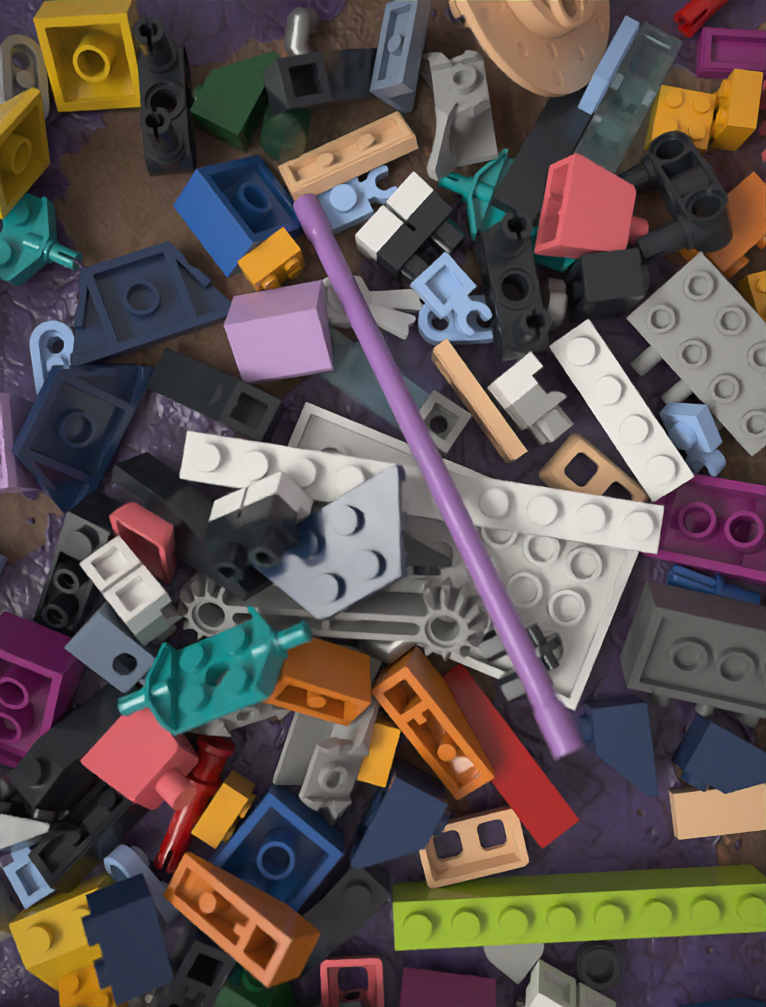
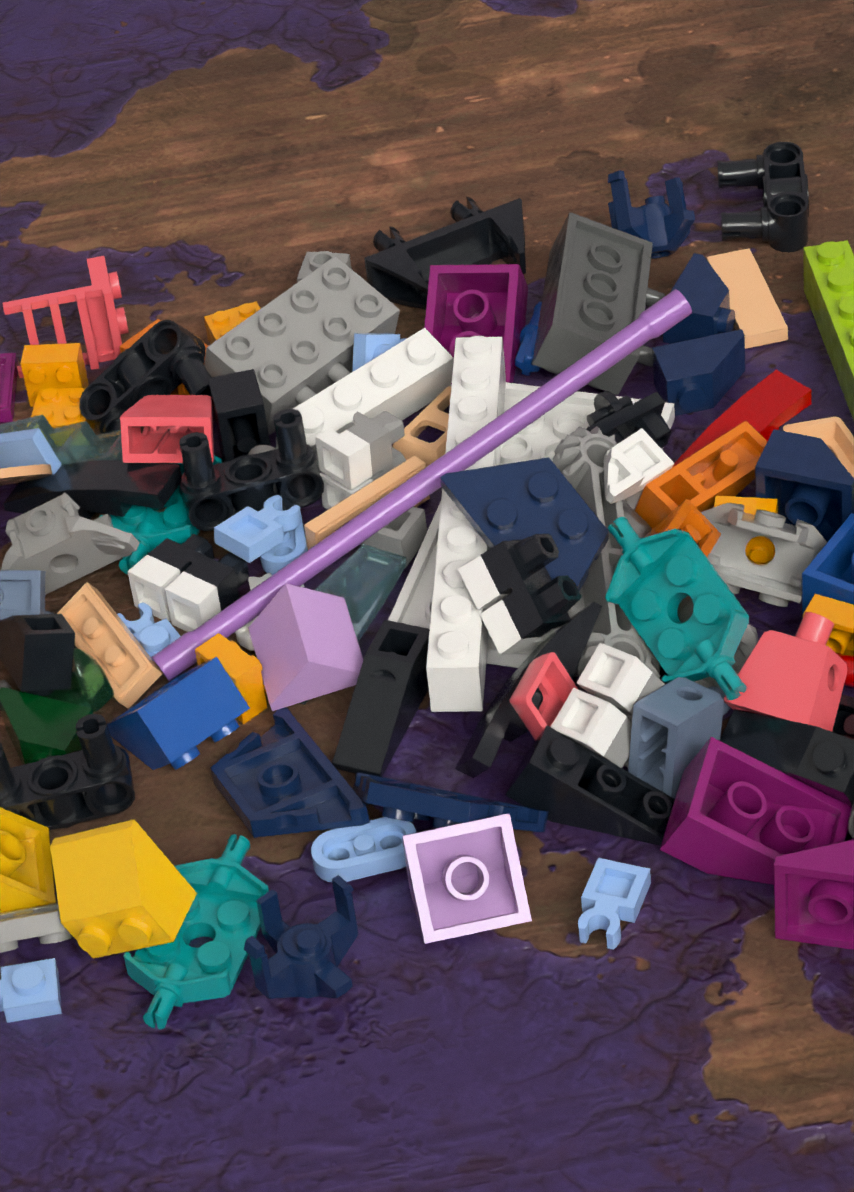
camera: 90 degrees left, 45 degrees down
none -> white slope [603,428,674,504]

